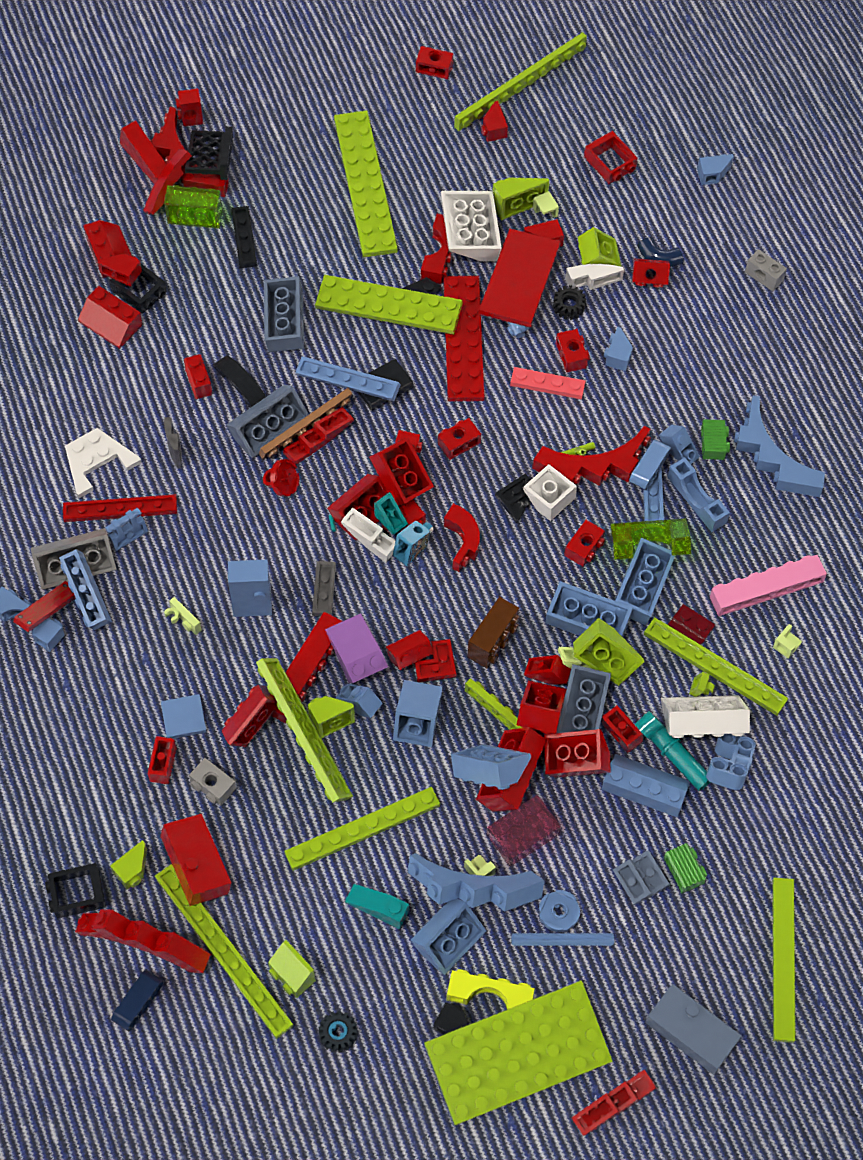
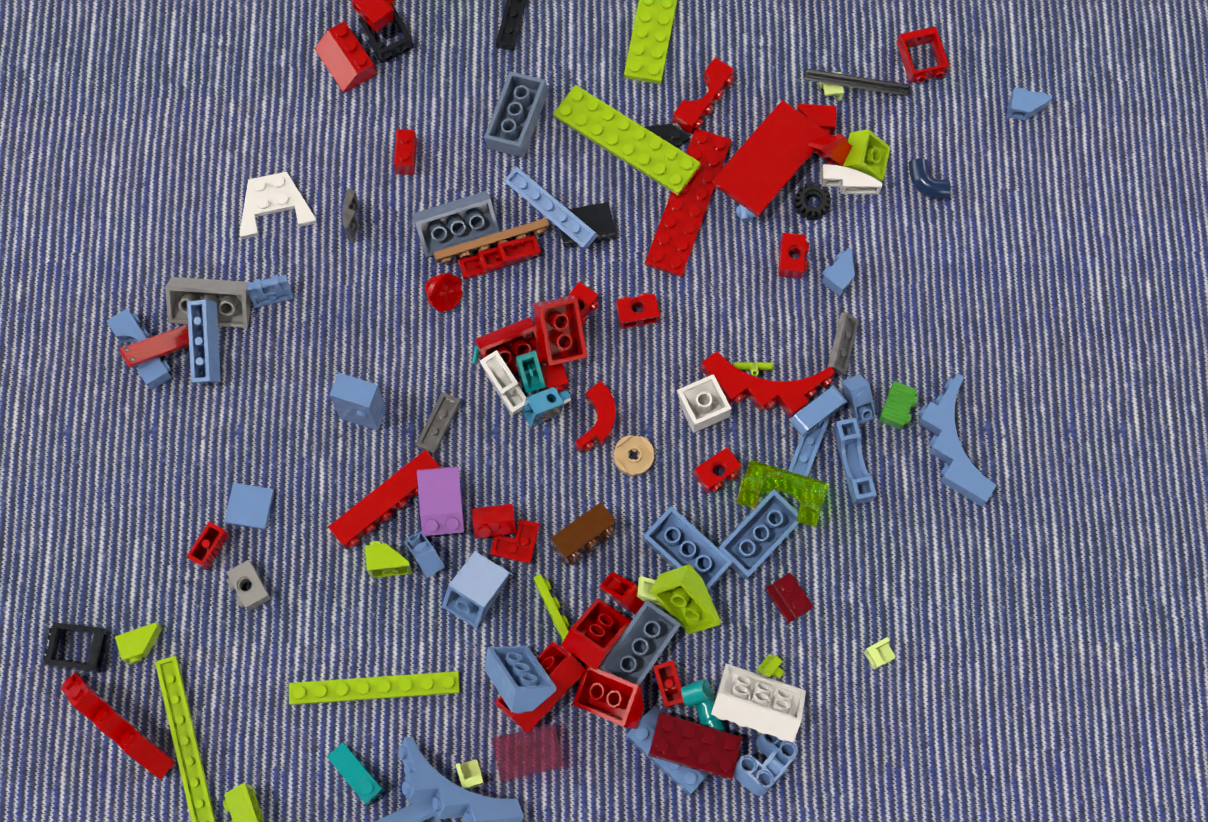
camera: 20 degrees right, 10 degrees up
red tile [63,494,178,522] -> none
dark blue beam [111,969,164,1032] -> none
red brick [160,813,231,906] -> none
yellowish green plate [164,597,202,635] -> none
black slope [213,355,266,408] -> none
red slope [222,685,277,747] -> none
lime plate [256,658,353,803] -> none
white slope [441,191,502,261] -> none
lime slope [492,178,550,220] -> none
black wing [495,473,531,523] -> none
coral plate [510,367,585,400] -> none
red brick [632,258,670,287] -> none
lime plate [644,617,788,716] -> none
bright pink brick [710,555,827,616] -> none
light grey brick [745,249,787,291] -> none
none -> tan plate [613,435,654,477]
none -> dark red plate [648,713,742,780]
none -> black axle [803,69,910,96]
none -> red slope [808,134,852,166]
none -> flat silver plate [828,312,859,375]

